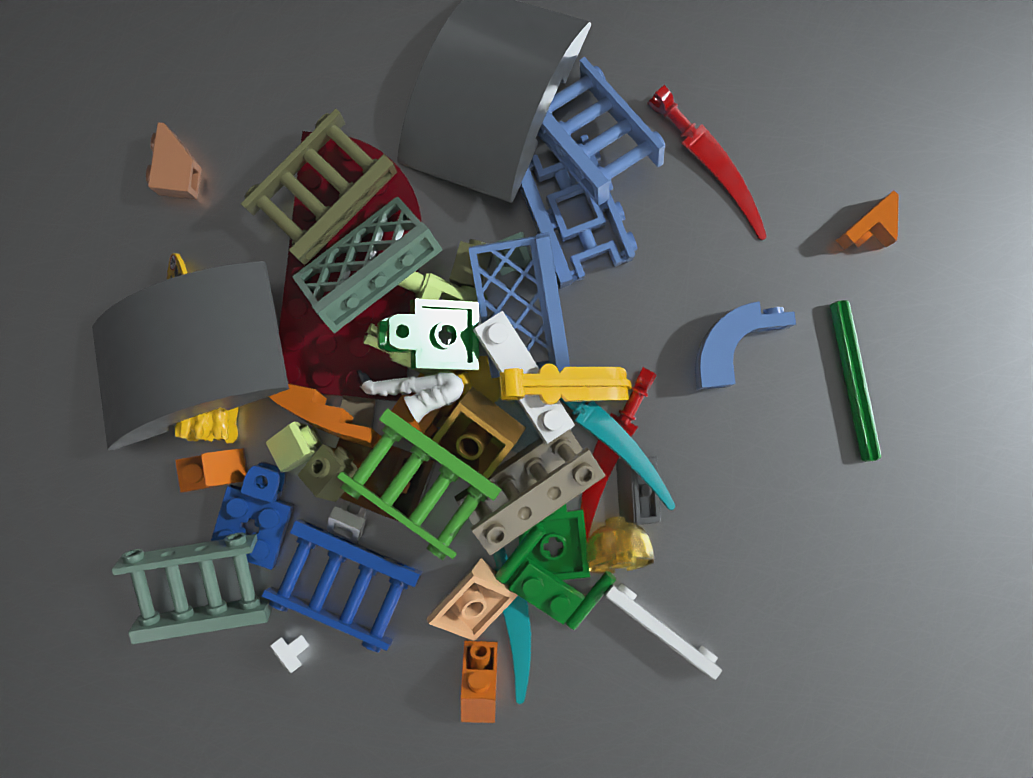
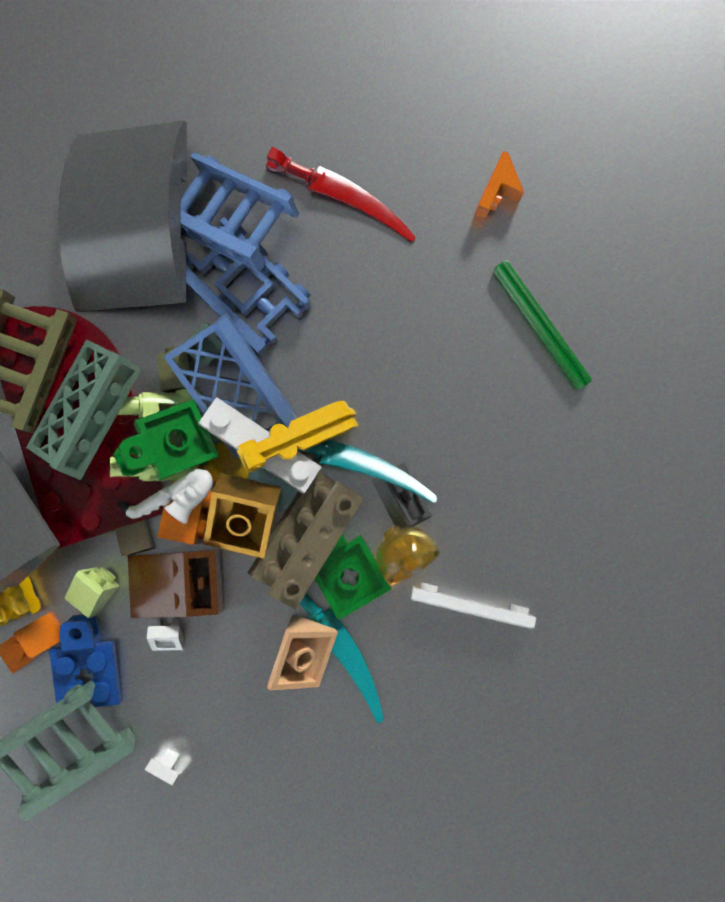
camera: 20 degrees left, 0 degrees up
blue fence [262,519,422,652] -> none
orange slope [268,384,381,448] -> none
olive brick [298,444,358,502] -> none
bright green fence [337,408,502,560] -> none
orange slope [461,641,498,723] -> none
green plate [495,524,616,630] -> none
red sword [580,367,657,541] -> none
medium blue arch [695,301,796,390] -> none

